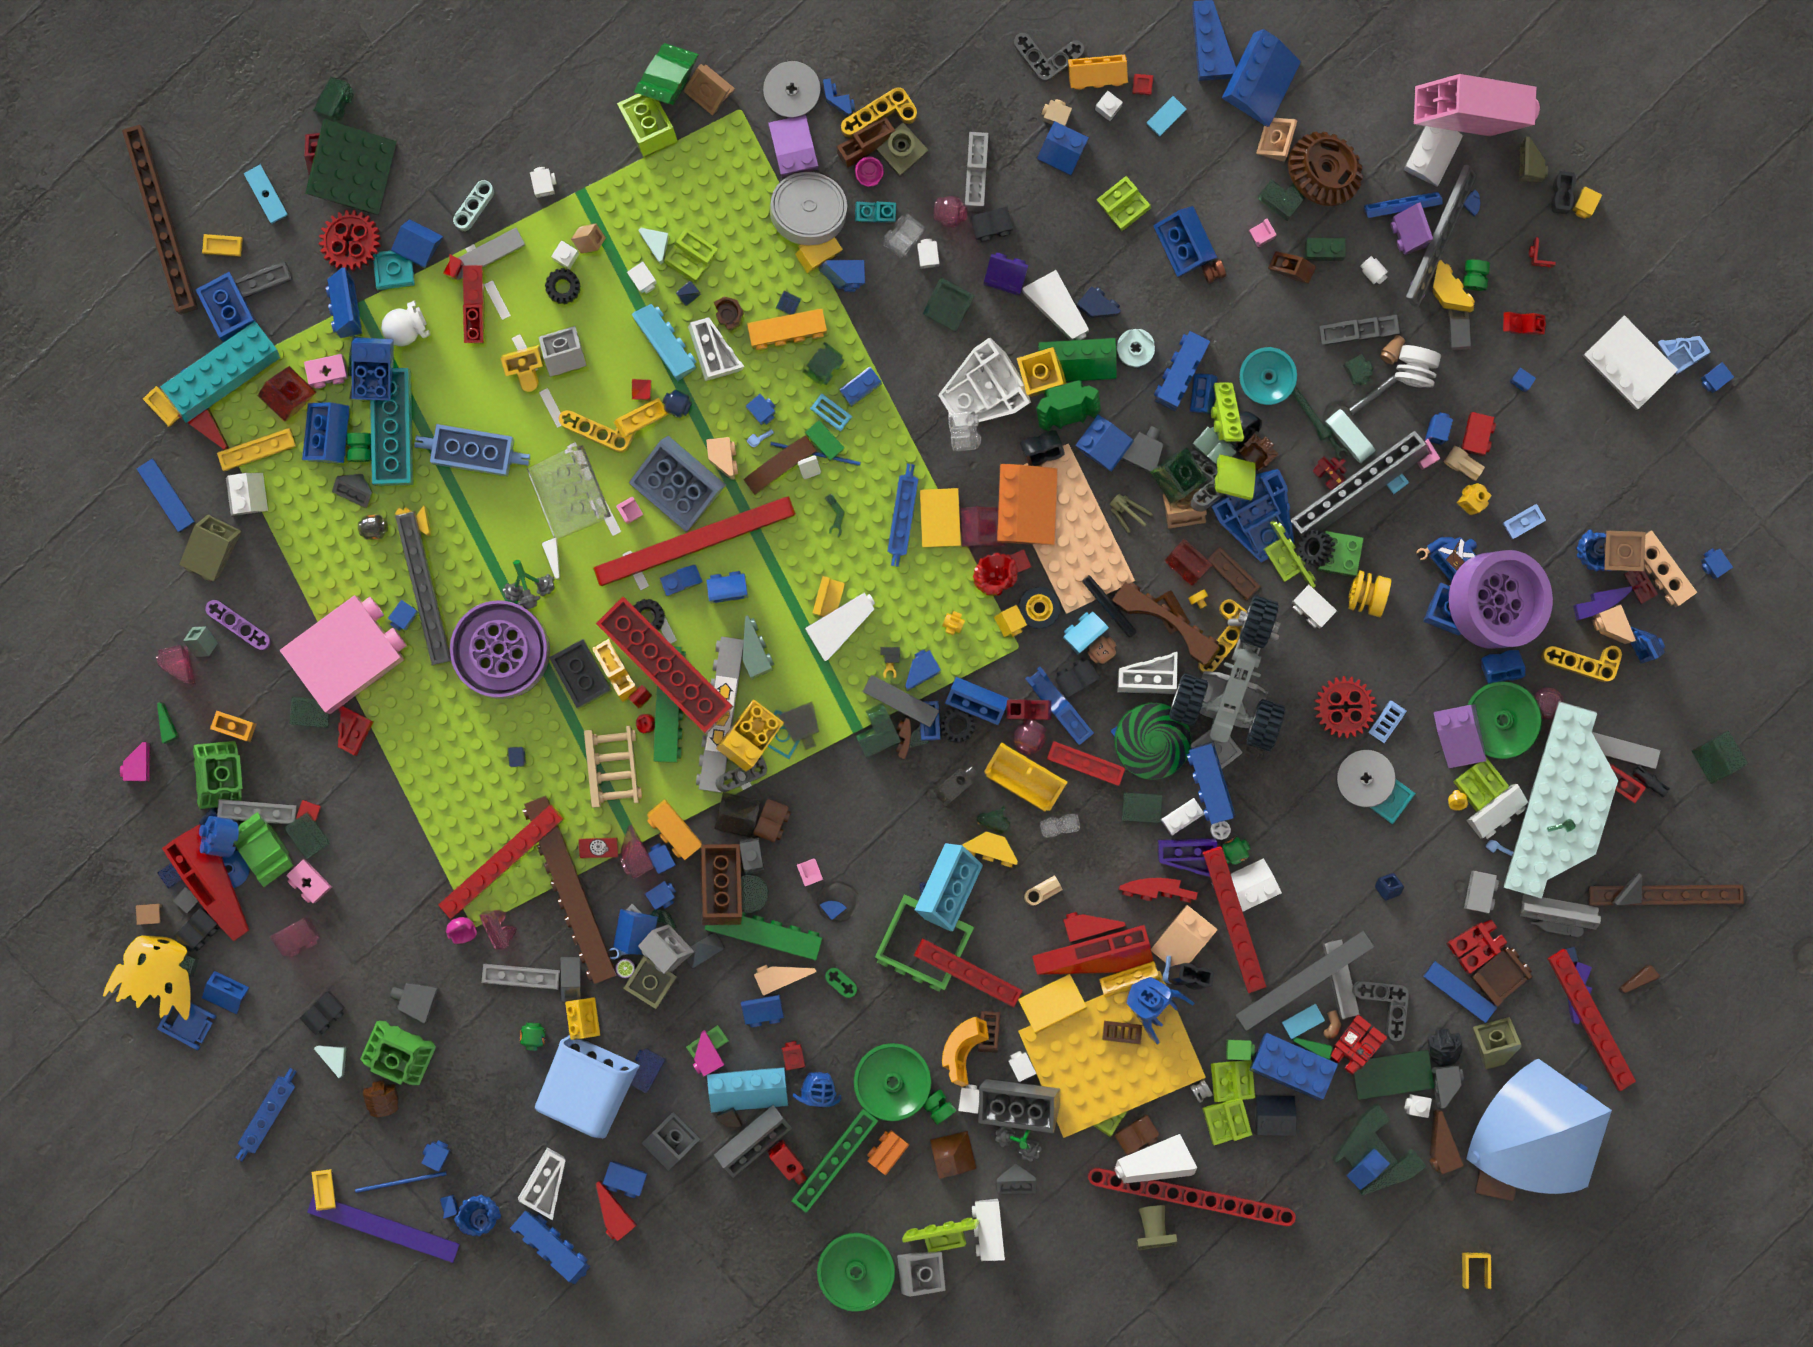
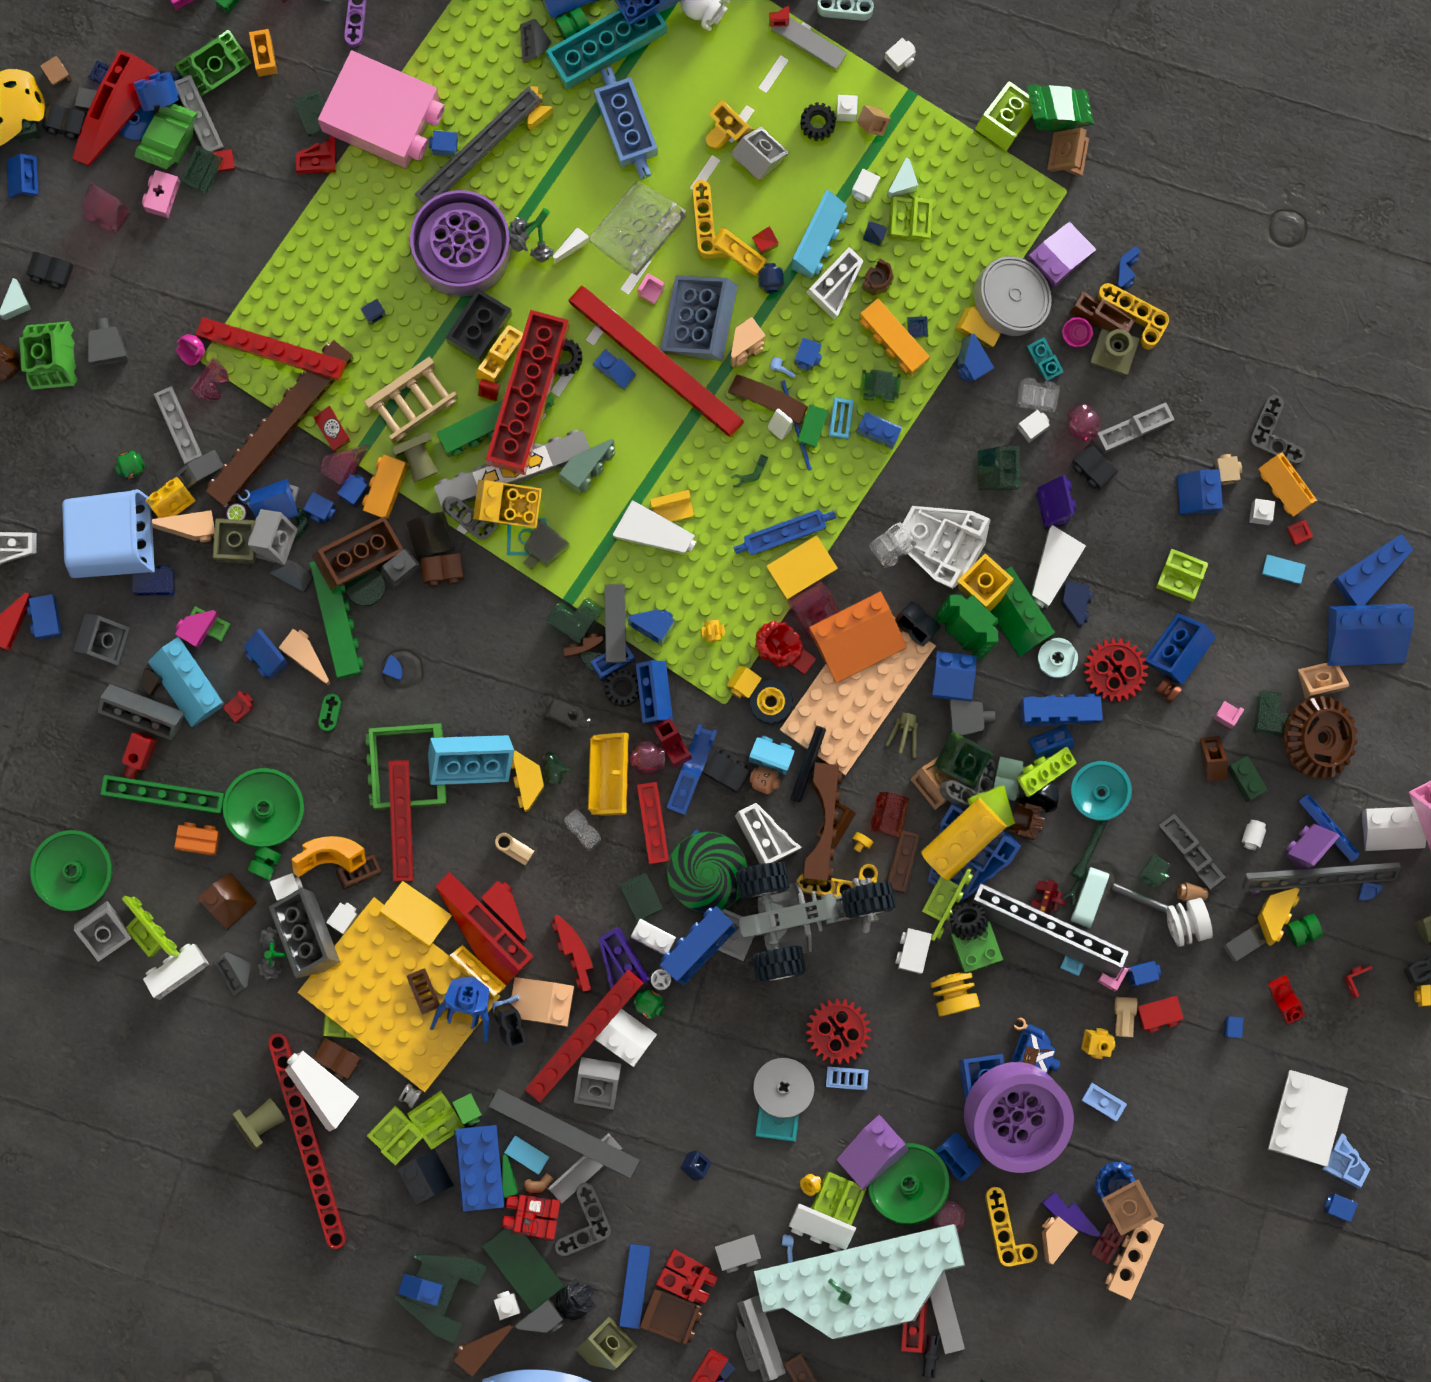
camera: 55 degrees right, 5 degrees down
clear smoke head [358,515,388,540] -> none
red slope [463,265,484,343] -> none
red tile [636,714,655,733] -> none
blue slope [706,571,749,604] -> none
light grey piece [763,61,820,118] -> none
blue piece [793,1072,842,1107] -> none
bright pink panel [797,859,823,887] -> none
pearl dark grey piece [880,647,900,678] -> none
blue wedge [1630,627,1665,664] -> none
blue brick [1701,548,1733,579] -> none
none -> light nougat slope [151,510,215,543]
none -> olive plant [392,432,439,482]
none -> light grey slope [574,1057,621,1110]
none -> yellow container [921,797,1007,881]
none -> red gear [1083,638,1148,703]

